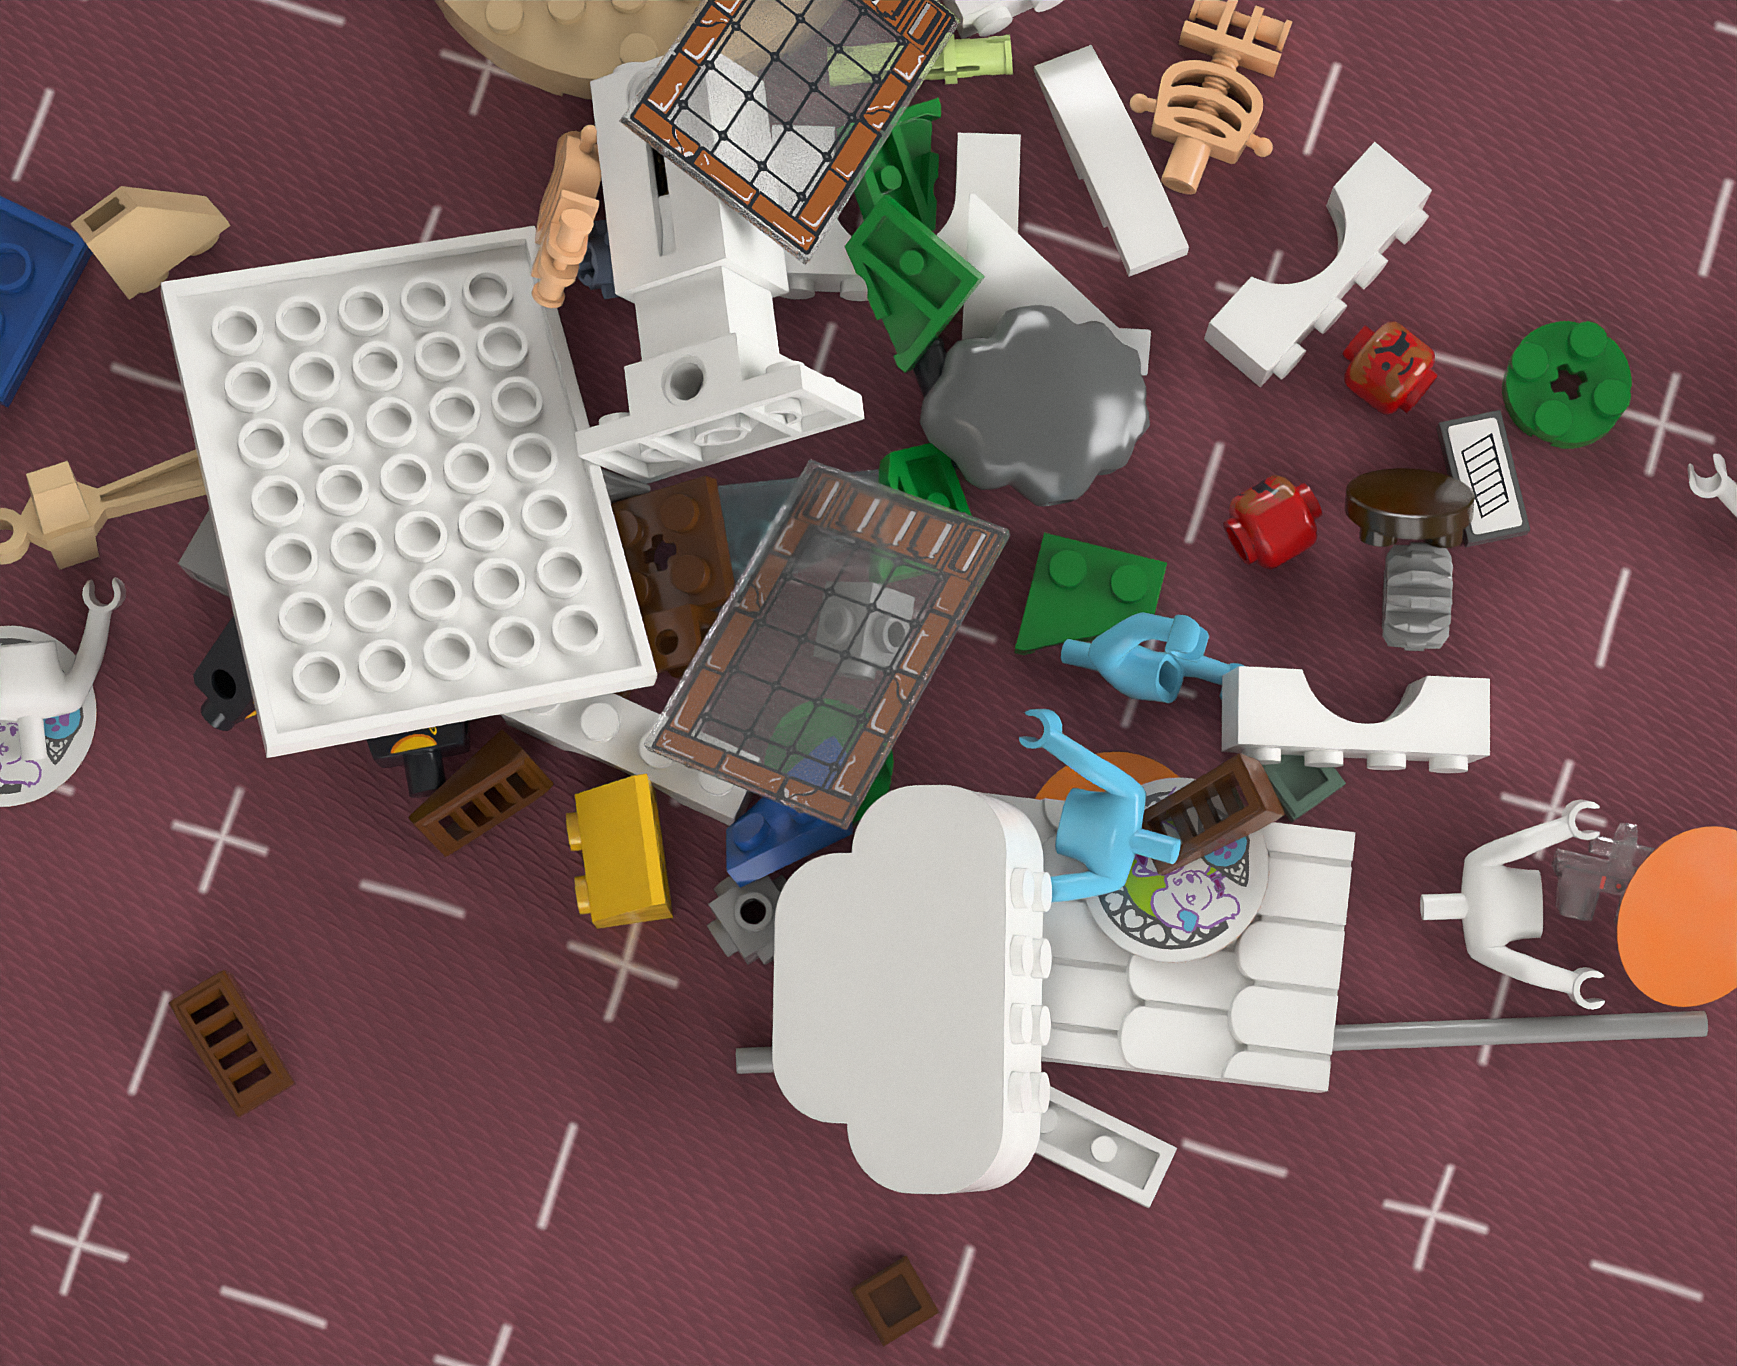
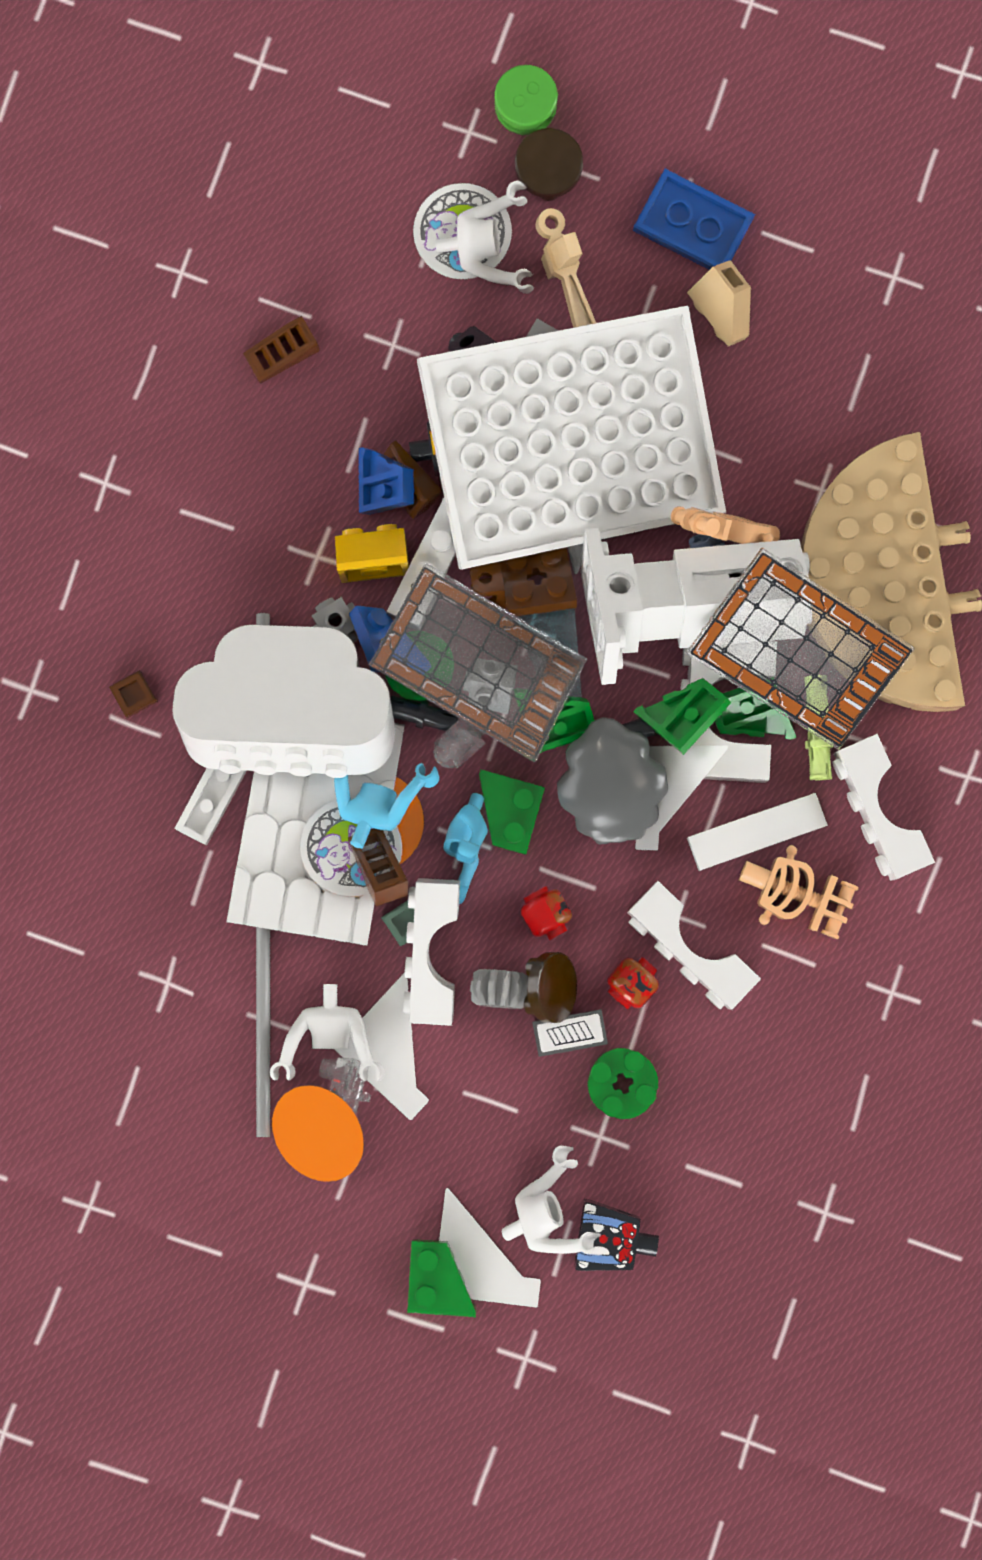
camera: 90 degrees right, 5 degrees up
none -> white sticker [335,973,429,1120]
none -> blue wing [359,447,414,515]
none -> black pin [390,695,459,734]
none -> clear hips [433,717,487,768]

